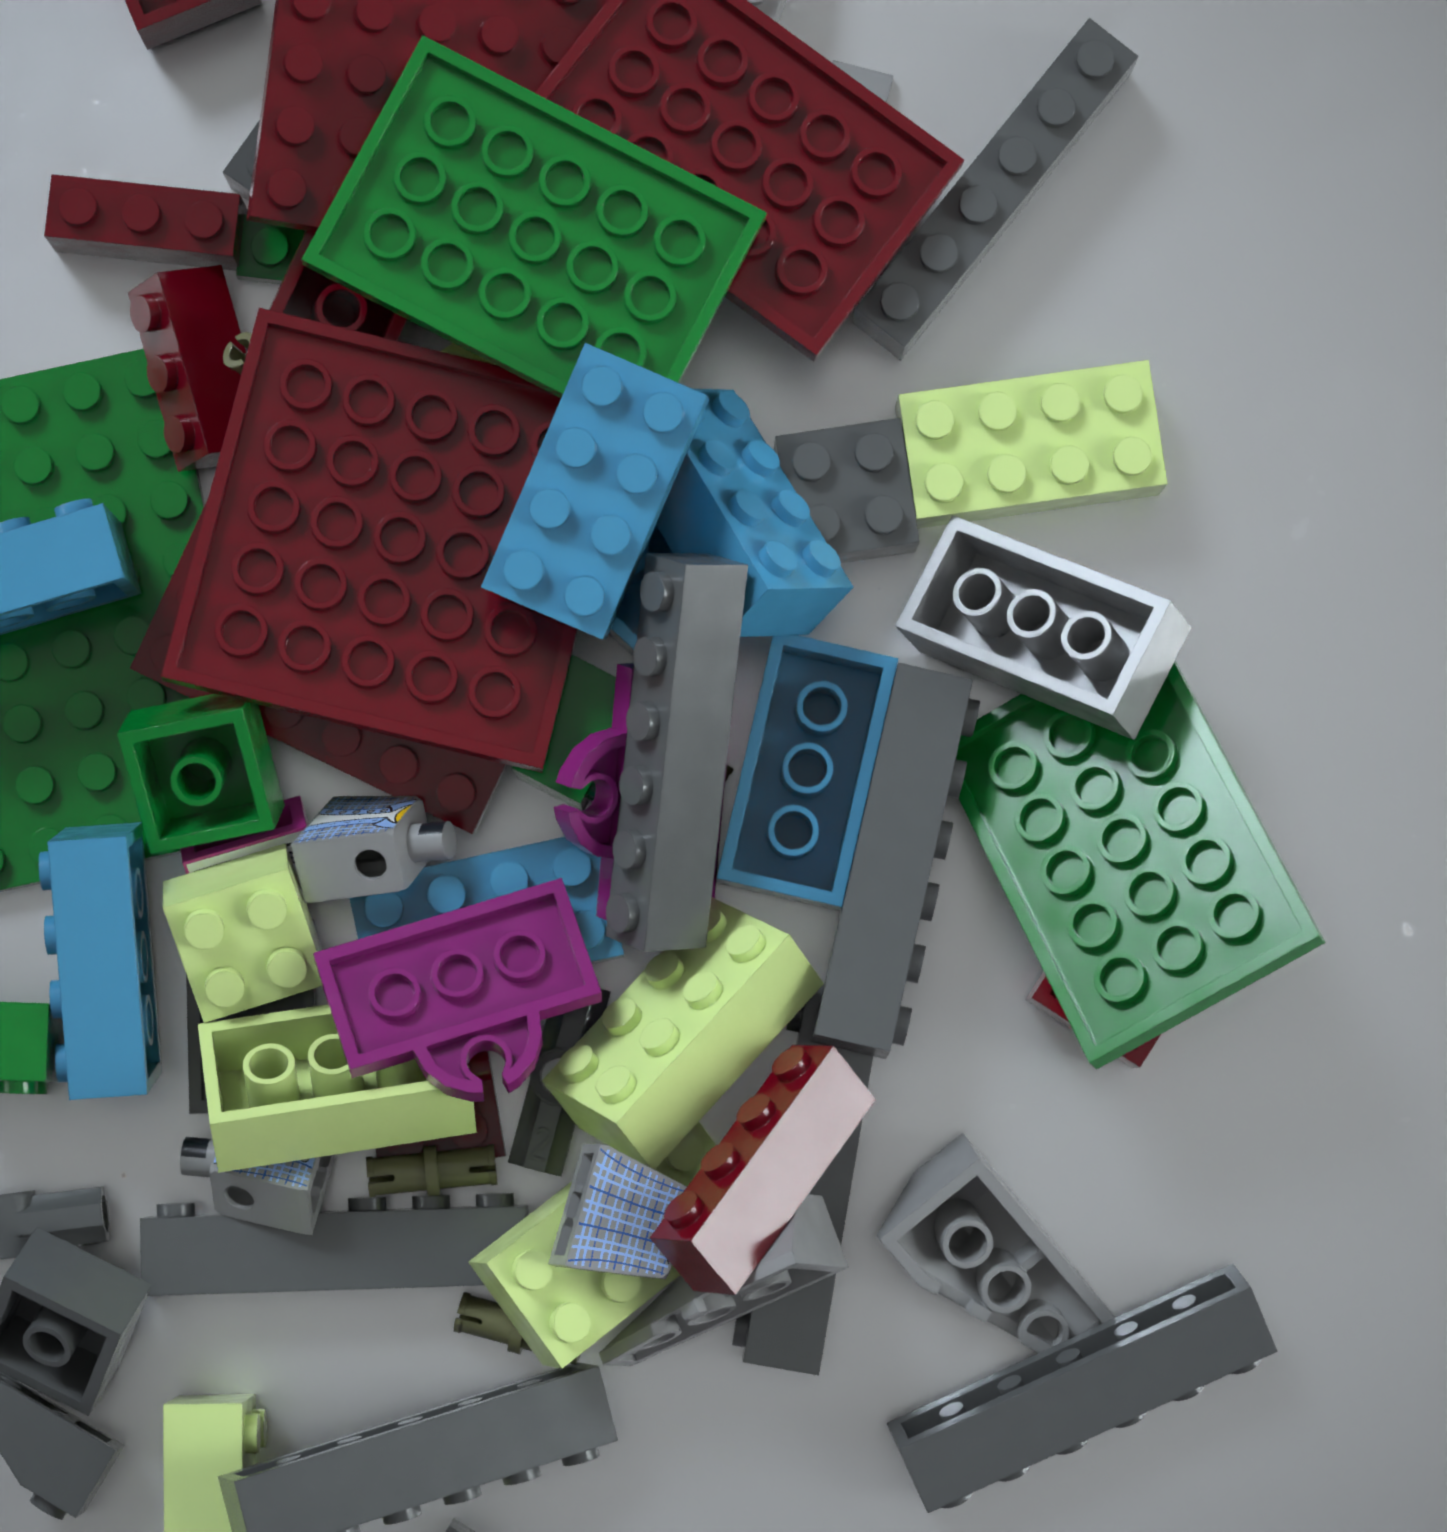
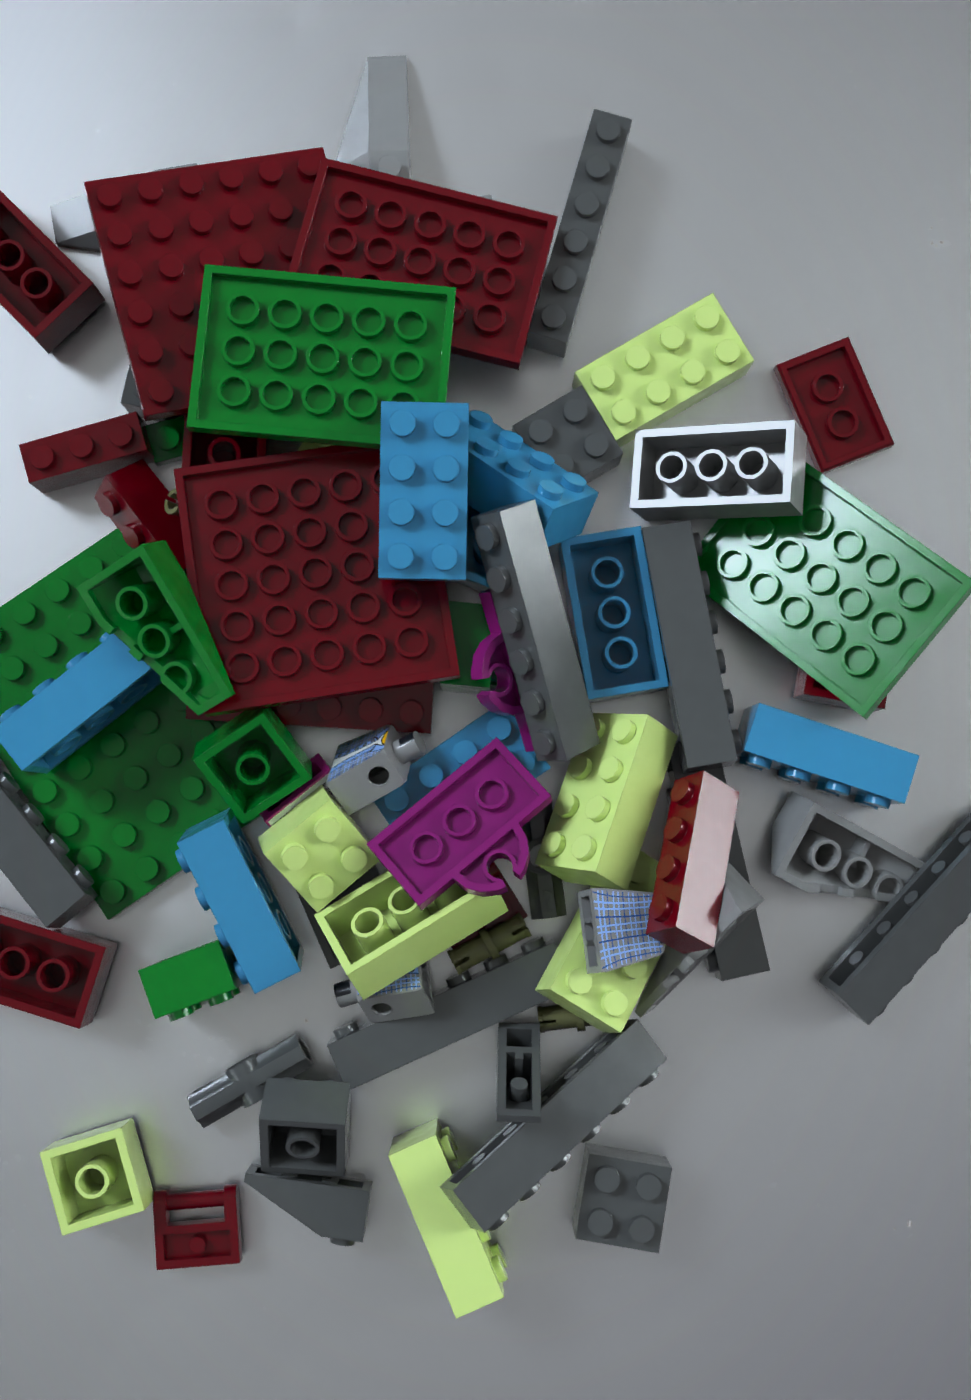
camera: 20 degrees left, 0 degrees up
none -> green wedge [76,540,235,716]
none -> dark grey slope [496,1022,541,1123]
none -> dark azure brick [737,703,919,810]
none -> dark red tile [773,337,894,474]

